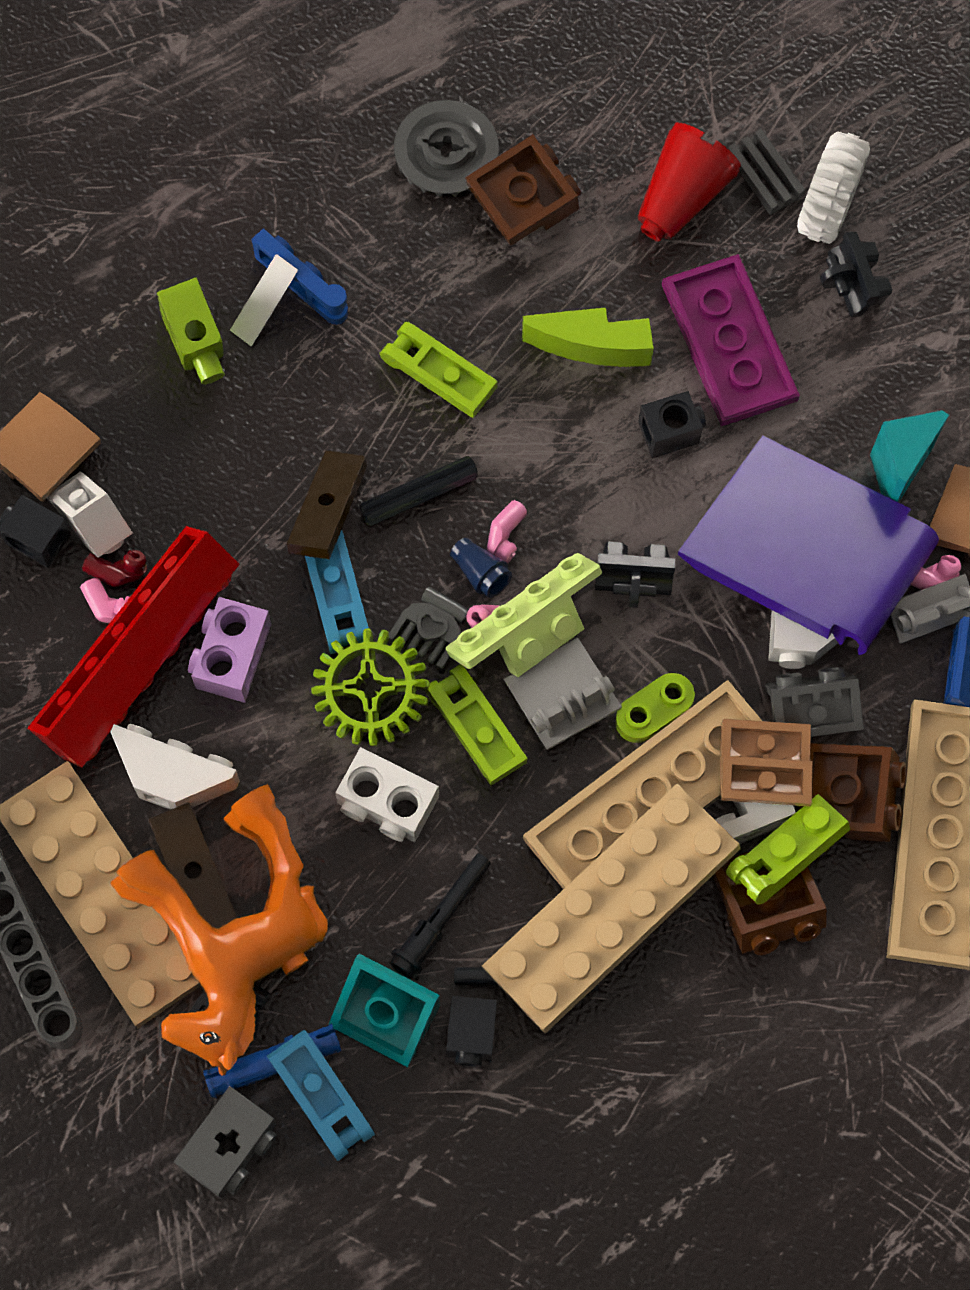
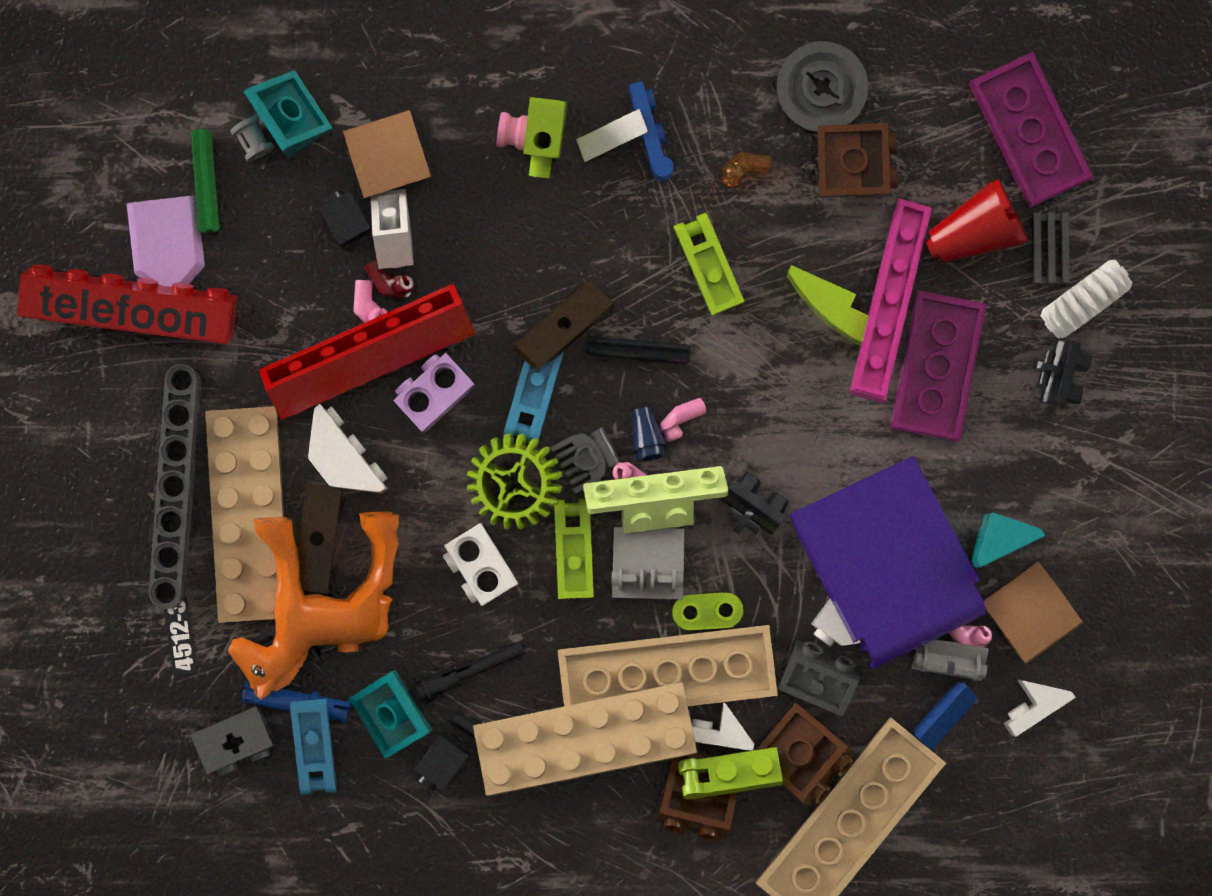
camera: 30 degrees right, 15 degrees up
black brick [638,391,706,458] -> none
medium nougat slope [720,719,813,806] -> none
none -> black sticker [163,596,198,676]
none -> bright pink wheel [496,112,528,151]
none -> clear orange arm [721,152,771,187]
none -> dark pink tile [849,198,932,404]
none -> magenta tile [968,52,1094,209]

